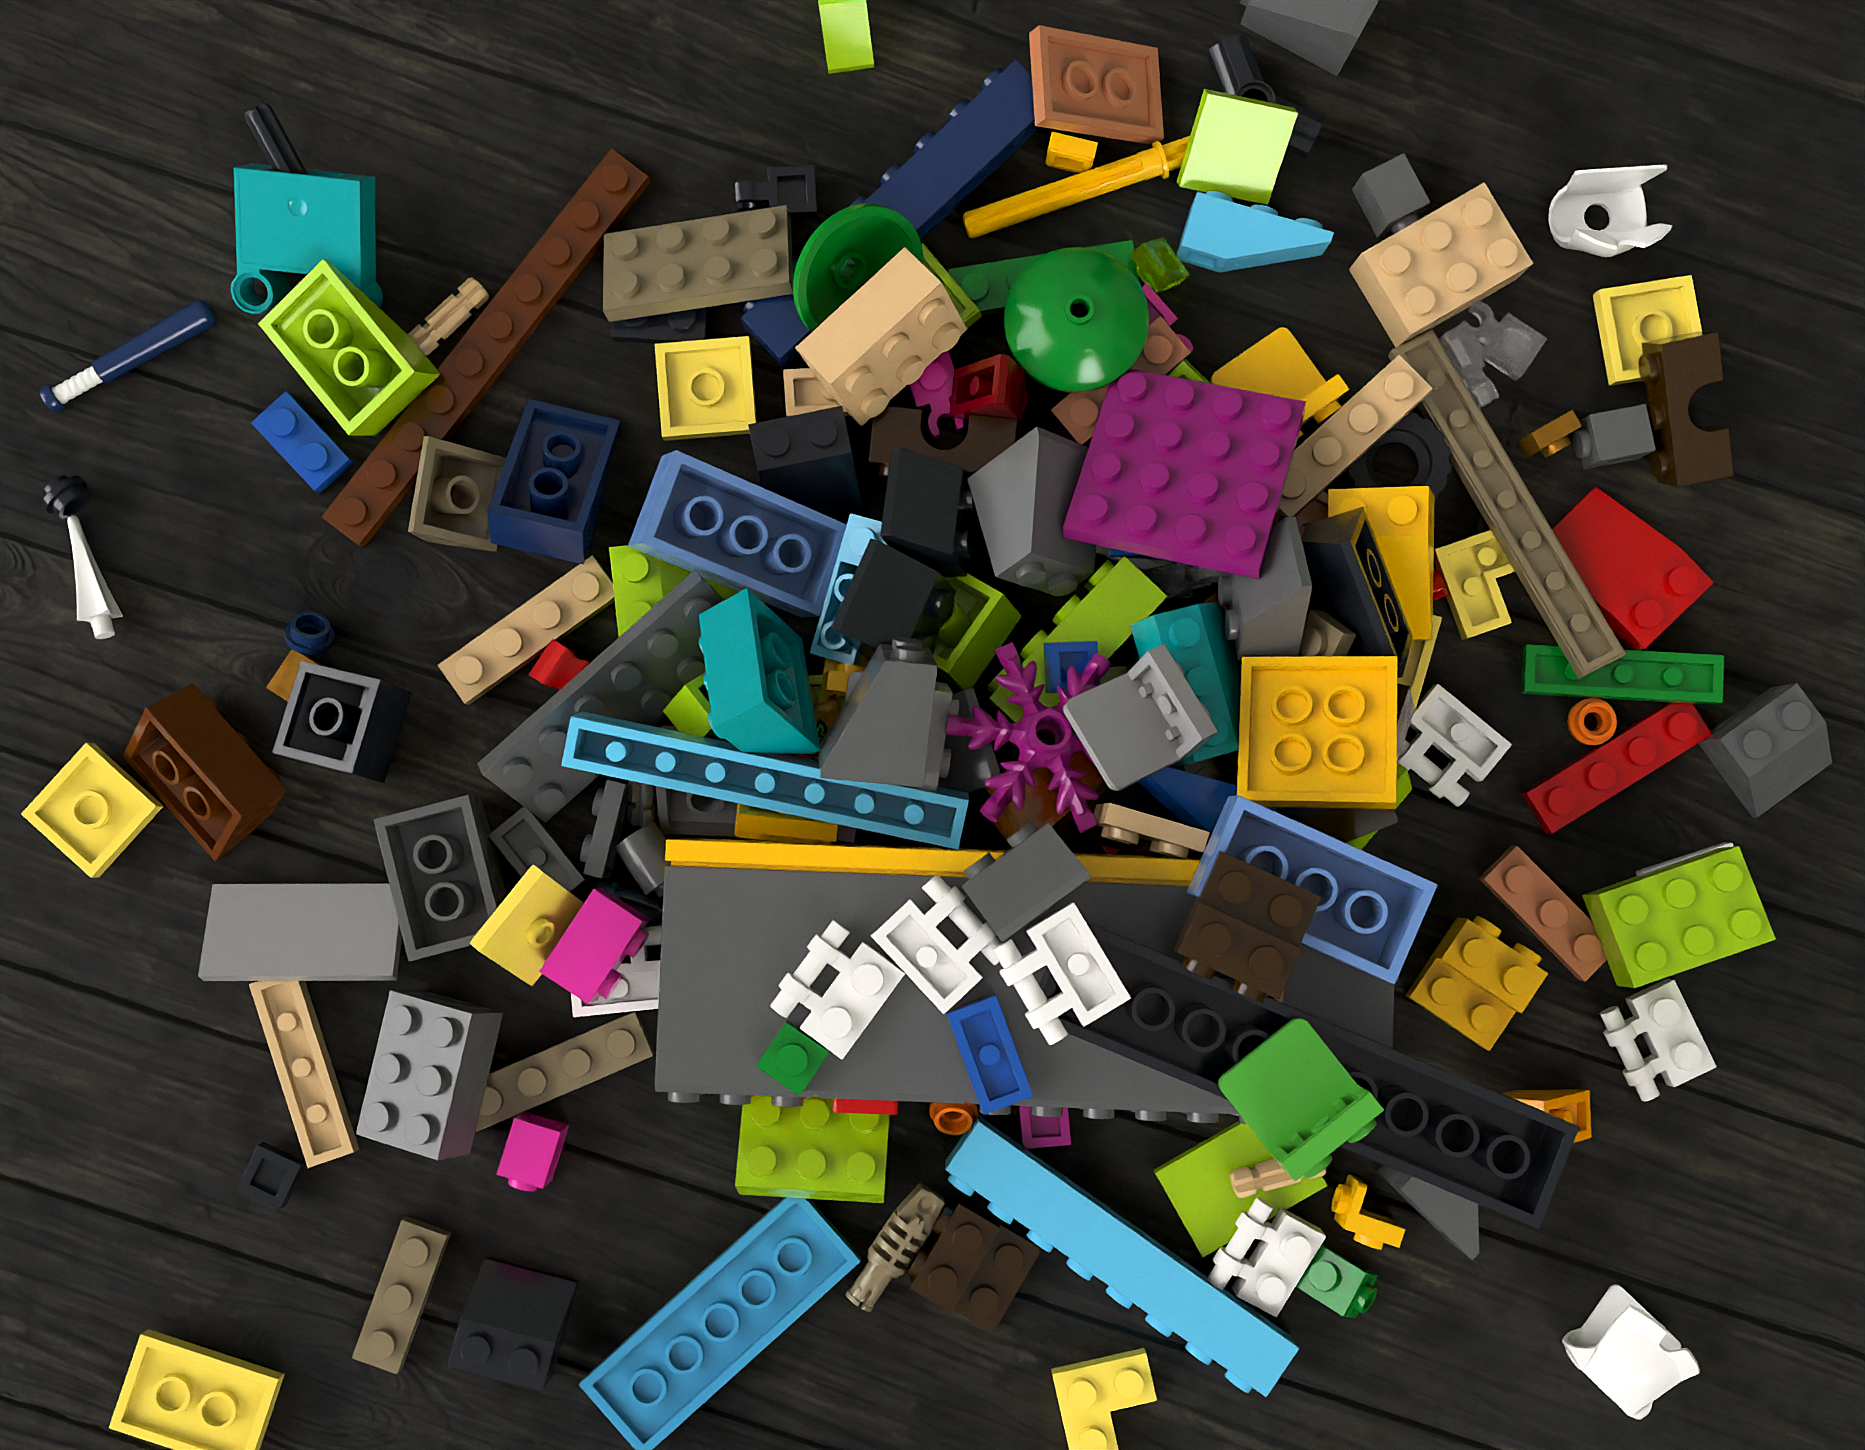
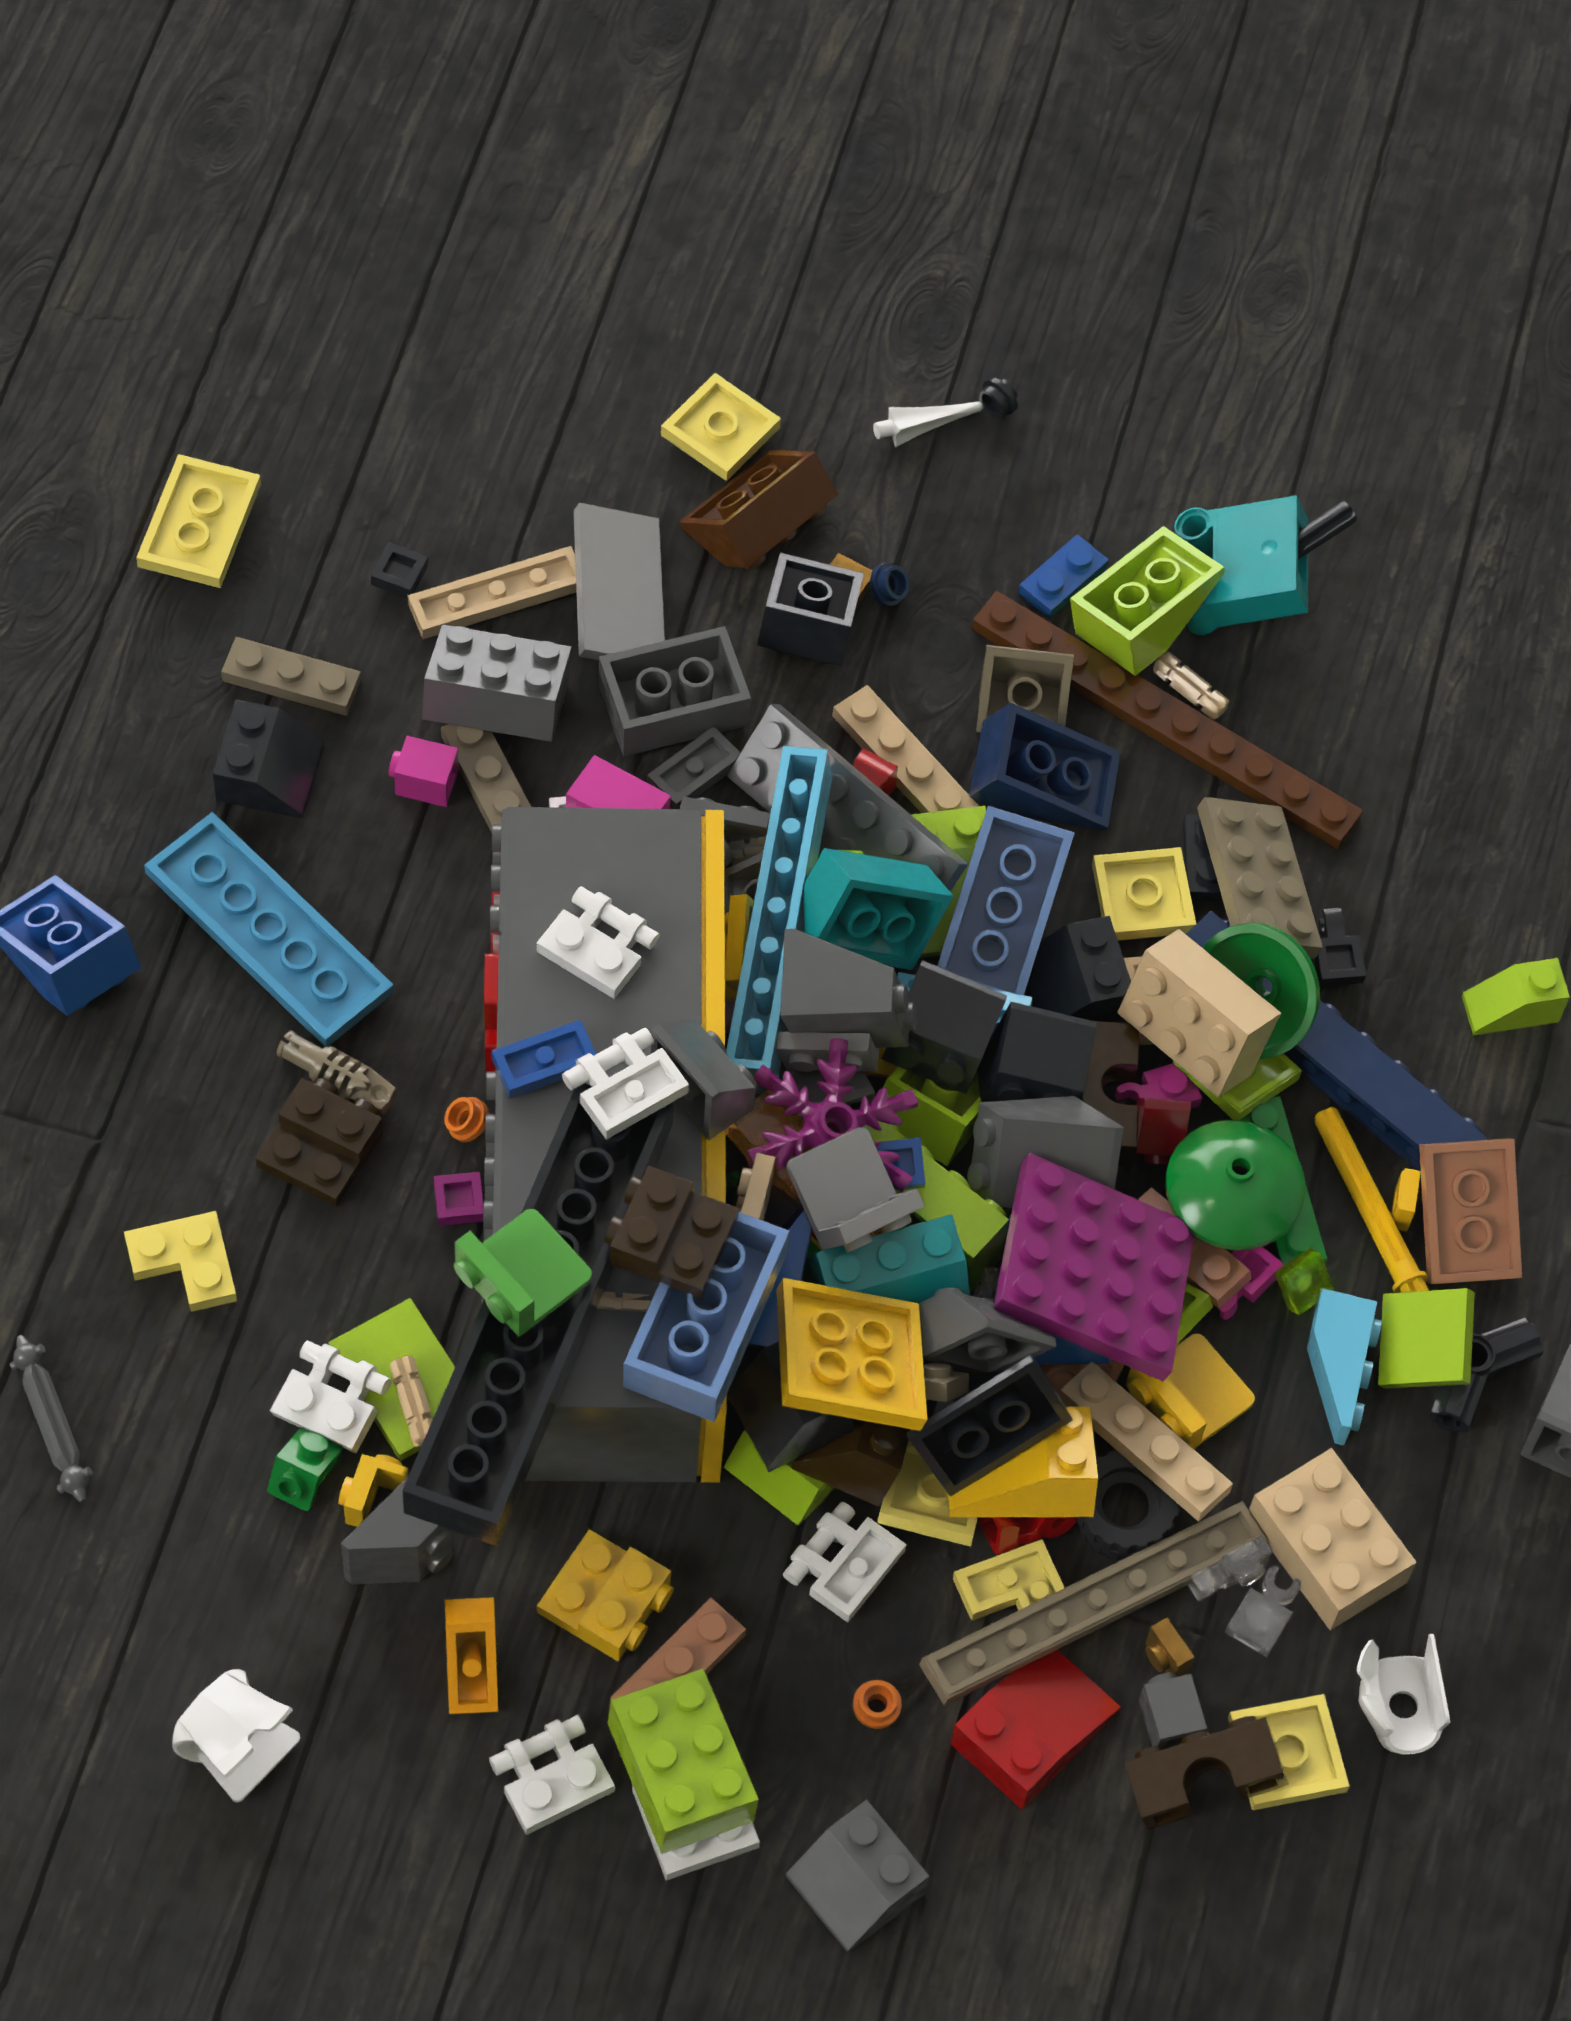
camera: 85 degrees right, 25 degrees down
dark blue piece [39,300,216,413] -> none
light yellow plate [470,865,584,986] -> none
lime brick [735,1095,890,1203] -> none
green plate [756,1020,830,1096] -> none
white plate [871,874,1002,1014] -> none
medium azure brick [945,1114,1300,1397] -> none
dark grey brick [1352,153,1431,238] -> none
green plate [1521,644,1724,705] -> none
red plate [1521,702,1712,834] -> none

